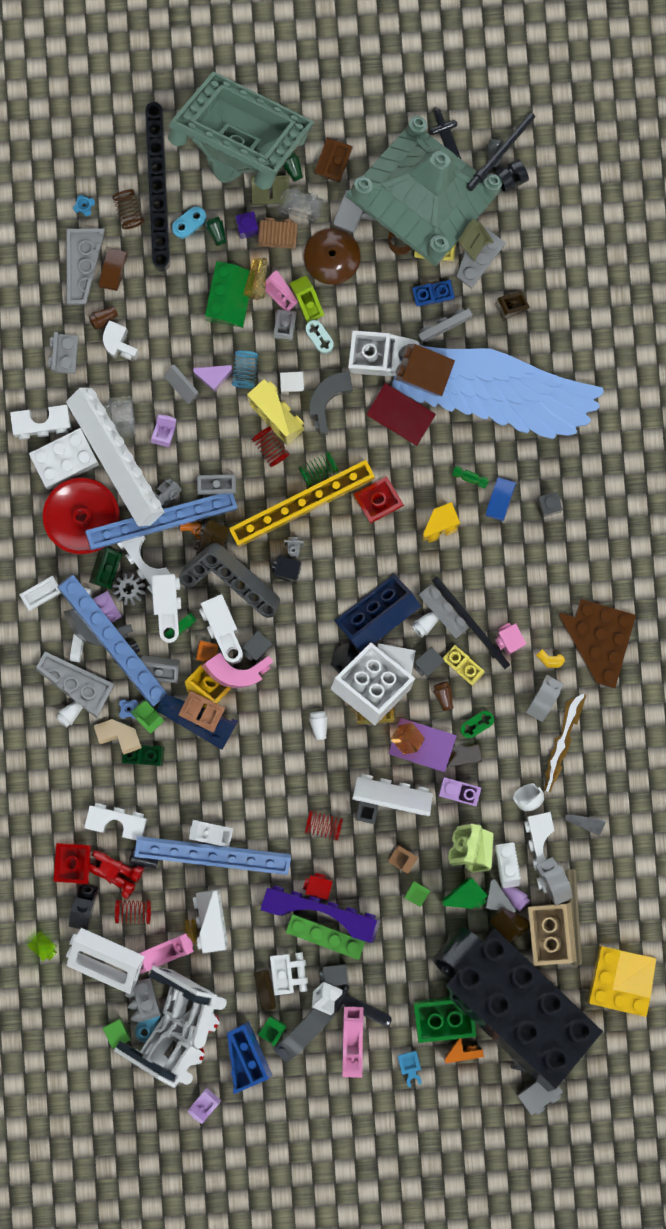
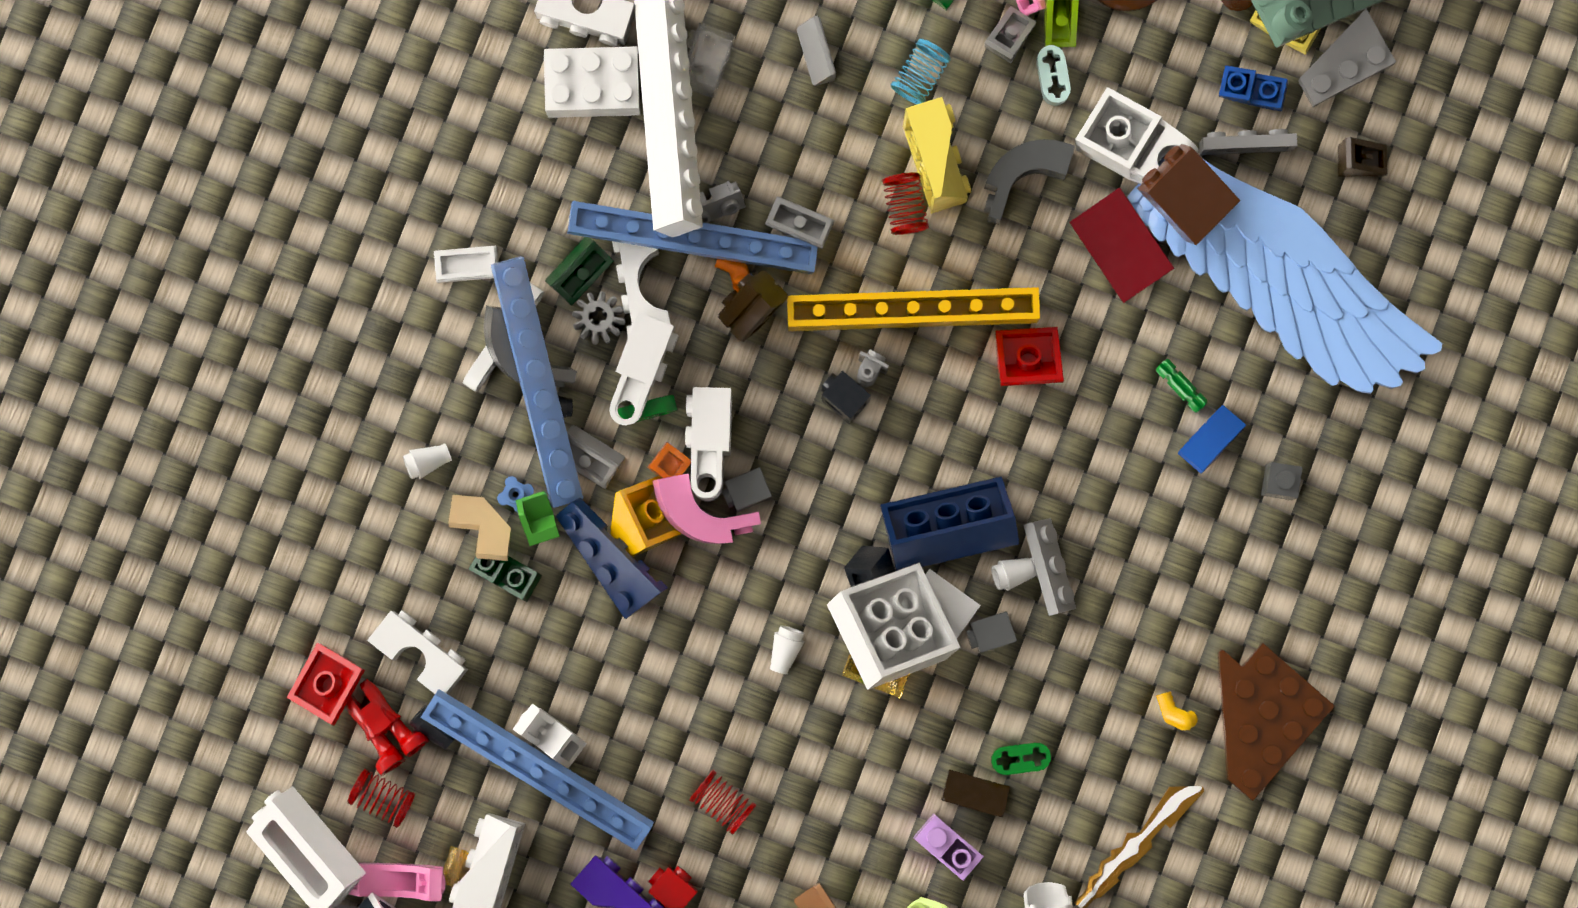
camera: 30 degrees right, 0 degrees up
clear neon green bracket [27,931,58,962] -> none
light grey wing [36,652,114,719] -> none
red dish [43,478,120,555] -> none
black slope [69,884,99,930] -> none
lavender bracket [93,591,122,623] -> none
lavender bracket [151,414,176,447] -> none
dark grey beam [179,543,280,618] -> none
nougat piece [179,691,225,732] -> none
lavender slope [193,365,232,392] -> none
white panel [280,372,304,395] -> none
green piece [298,452,339,488] -> none
white slope [352,774,433,816] -> none
dark grey brick [355,801,379,824] -> none
medium lavender piece [388,718,457,772] -> none
clear orange panel [390,723,425,755] -> none
yellow slope [422,502,460,543] -> none
black bar [432,576,510,669] -> none
reddish brown cone [433,681,454,711] -> none
light yellow slope [443,645,485,686] -> none
olive piece [459,219,494,261] -> none
bright pink brick [495,623,526,655] -> none
light grey brick [526,675,563,722] -> none

